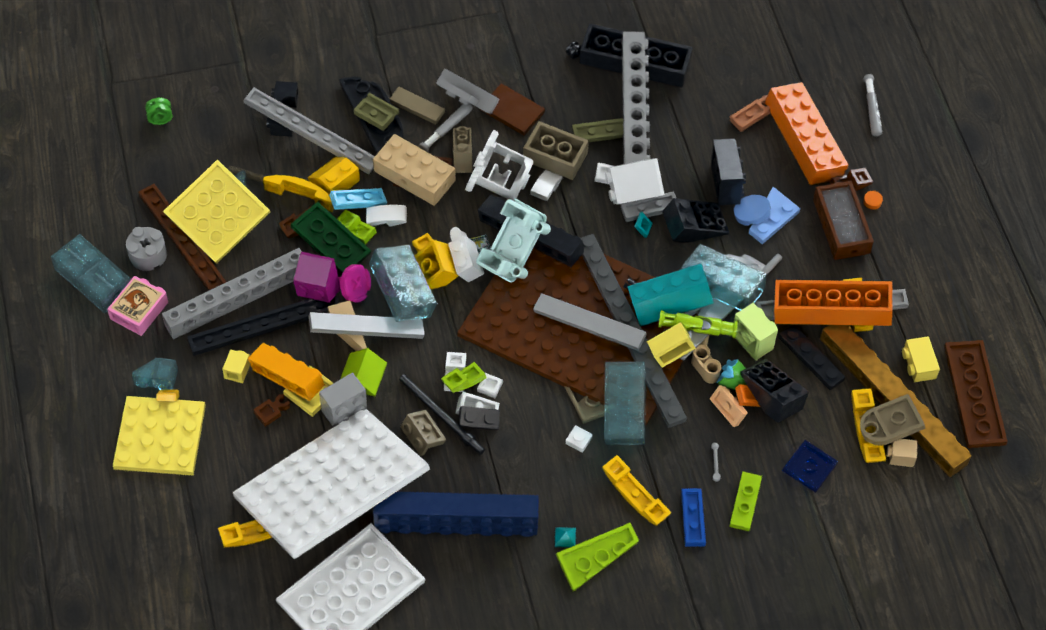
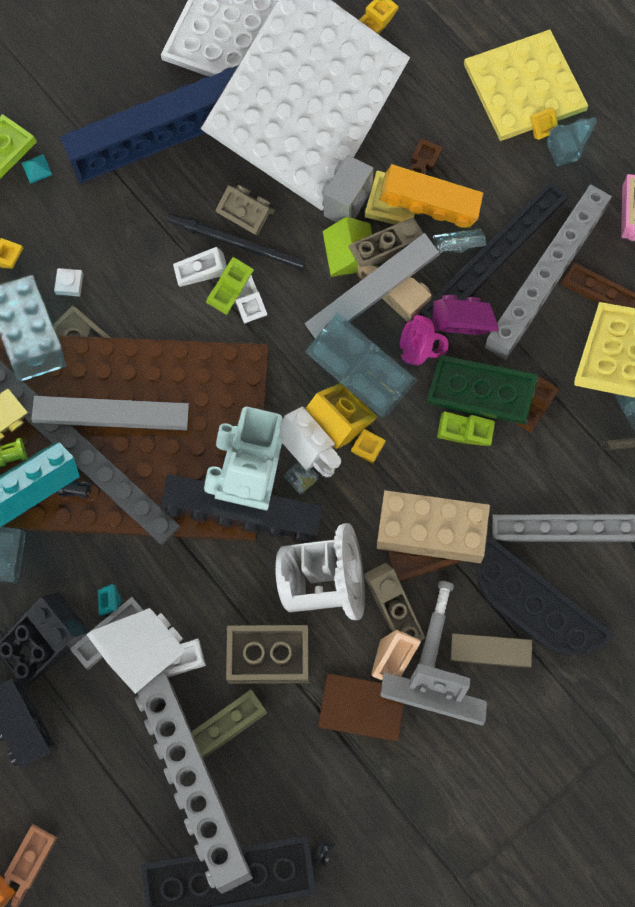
camera: 160 degrees right, 15 degrees up
light yellow brick [223,350,250,383] -> none
yellow slope [263,175,334,212] -> none
yellow slope [308,157,360,194] -> none
medium azure tile [329,188,387,210] -> none
olive plate [354,93,399,131] -> none
white slope [366,205,407,227] -> none
black plate [458,406,500,430] -> none
white tile [477,373,503,398] -> none
white slope [530,170,562,201] -> none
none -> dark tan slope [349,217,423,267]
none -> light nougat slope [371,630,421,680]
none -> clear light blue plate [433,229,486,253]

